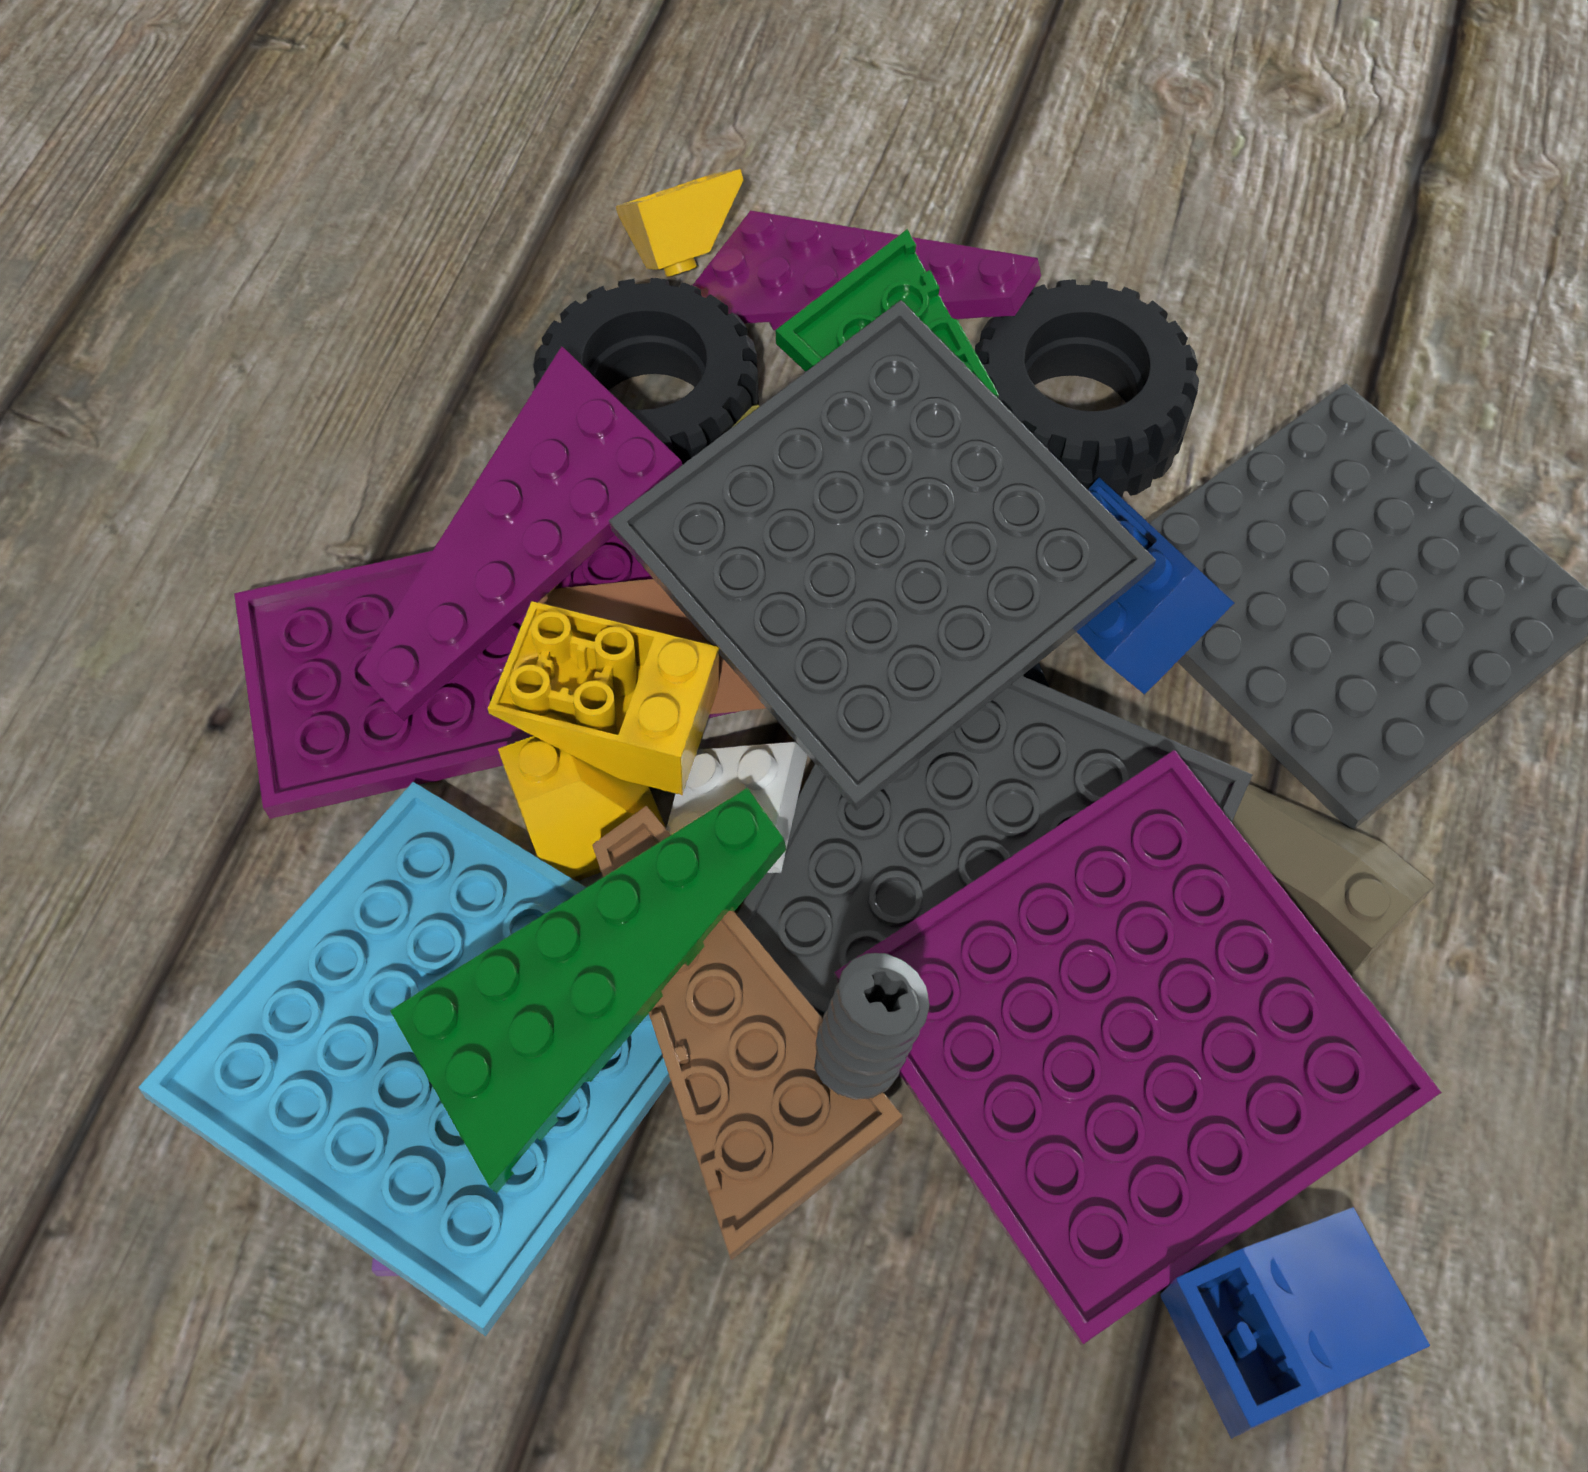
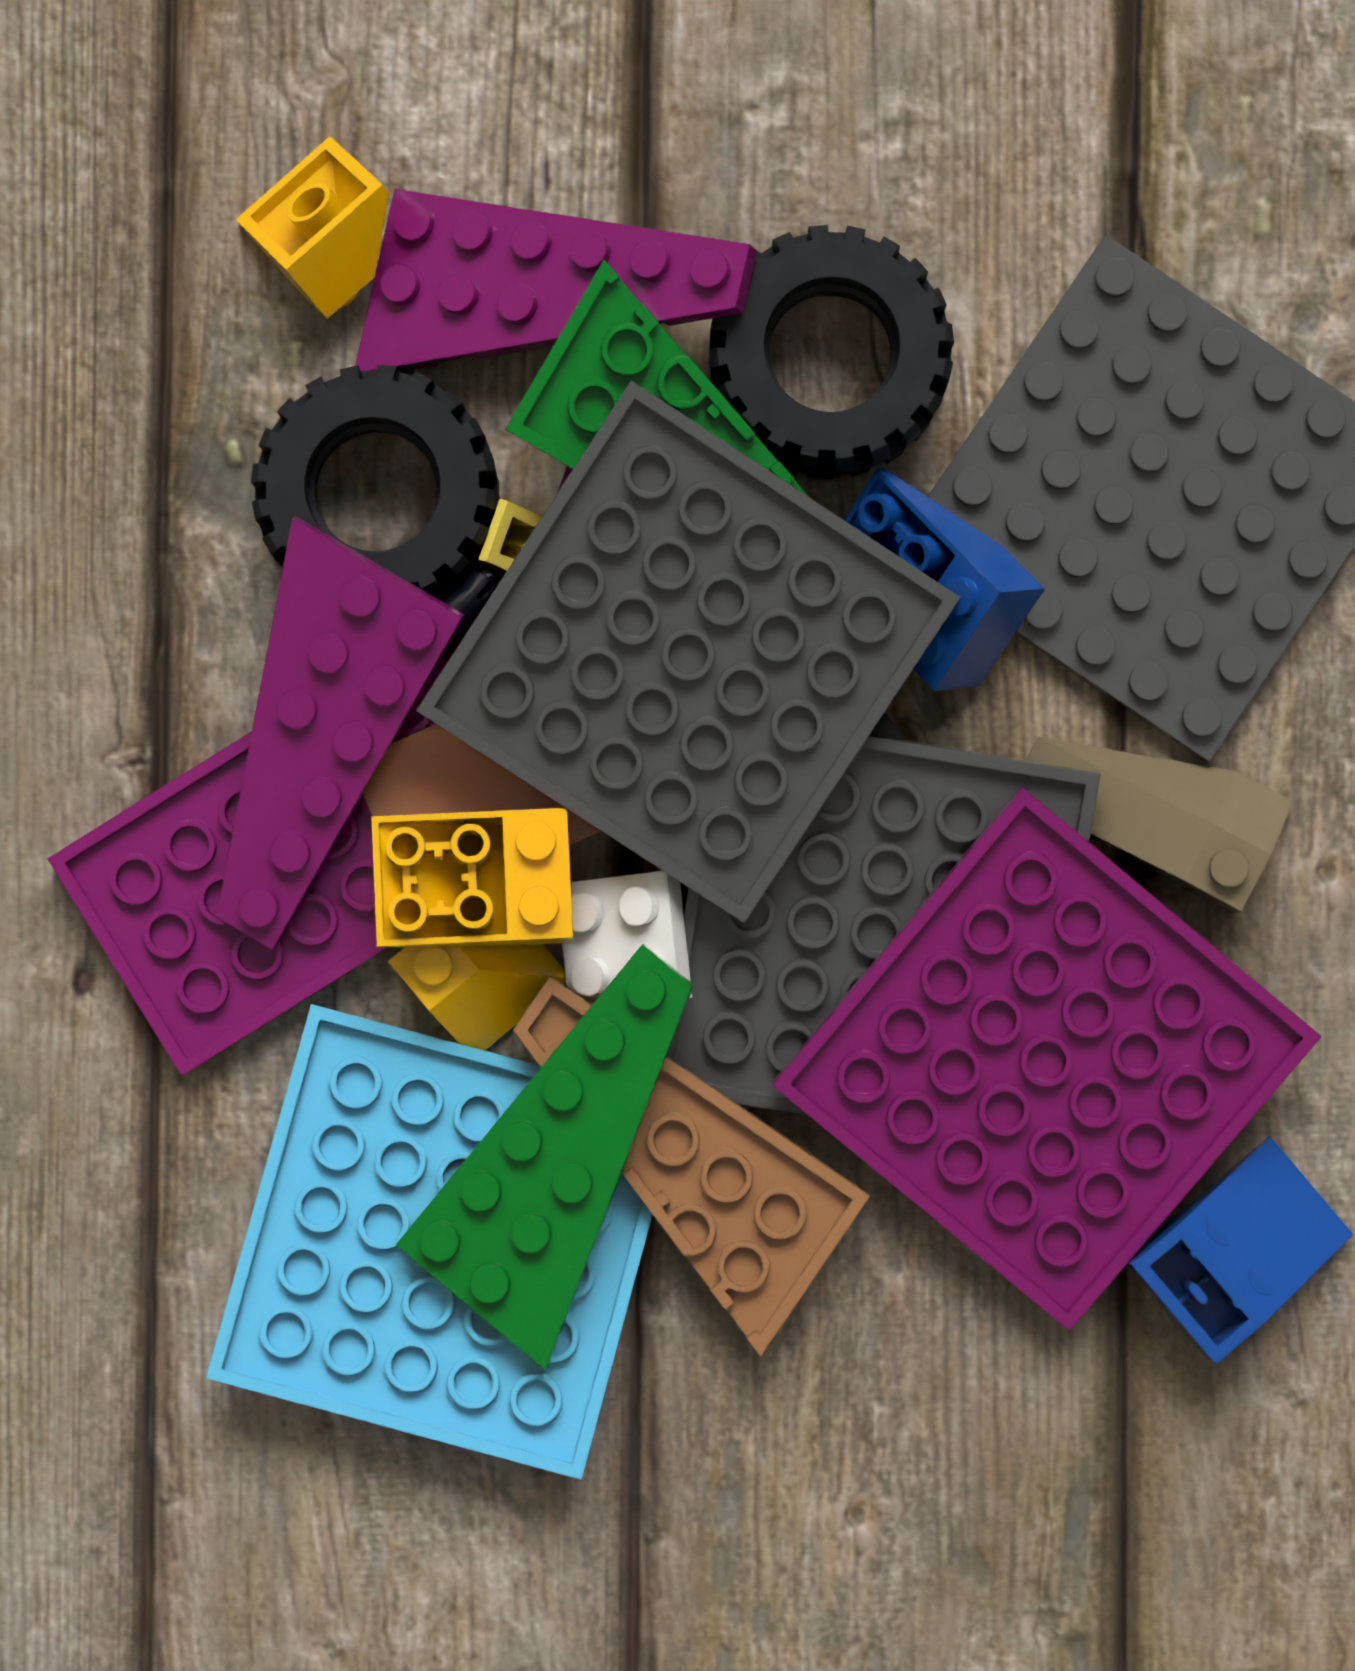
camera: 15 degrees left, 25 degrees up
dark grey piece [814,953,930,1100] -> none

